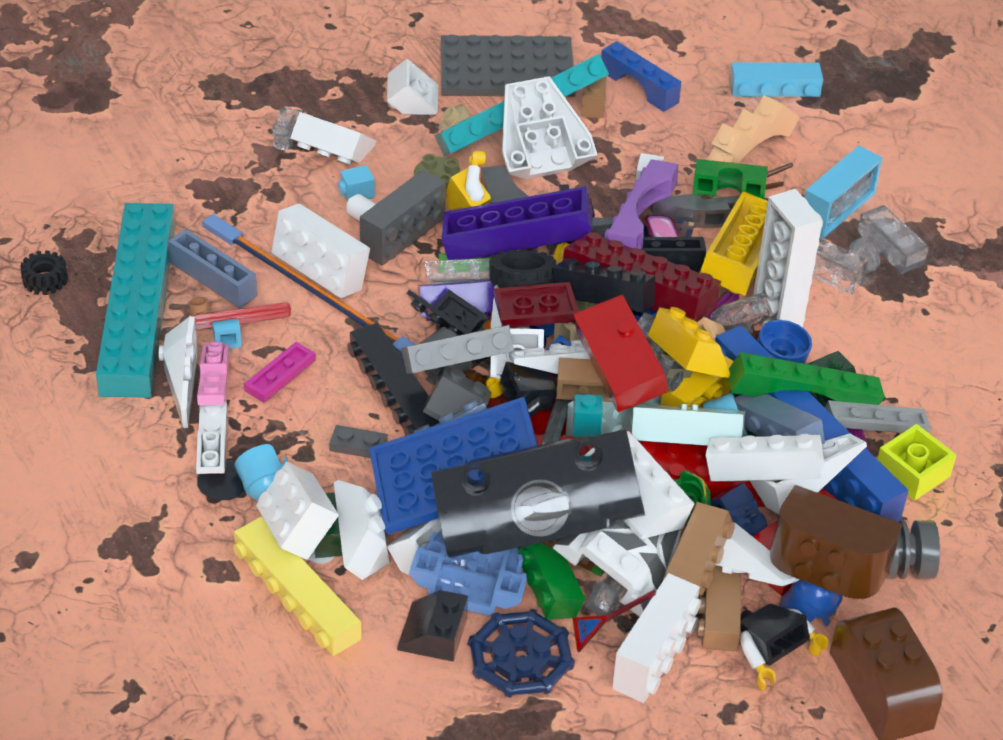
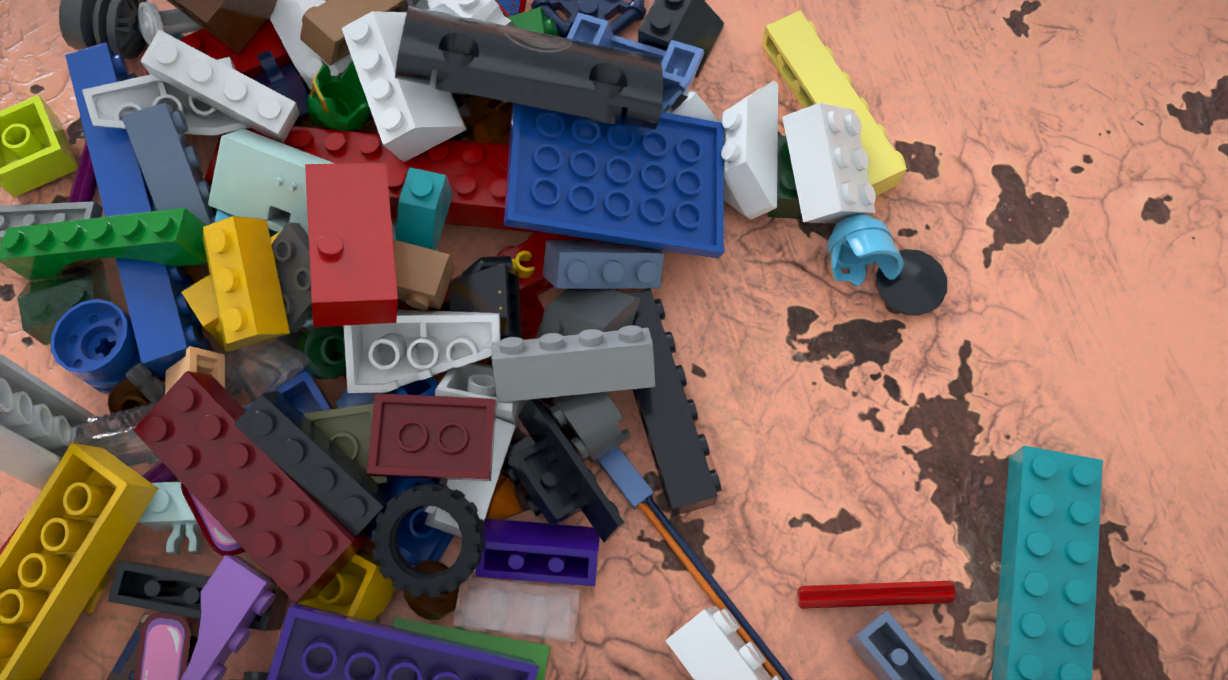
camera: 165 degrees left, 25 degrees up
white wedge [159,317,198,428] -> none
nougat plate [188,297,212,316] -> none
white slope [196,401,227,474] -> none
bright pink slope [197,341,229,405] -> none
medium azure brick [212,318,242,349] -> none
dark pink plate [244,342,316,403] -> none
dark grey plate [329,425,388,458] -> none
dark grey axle [542,397,570,445] -> none

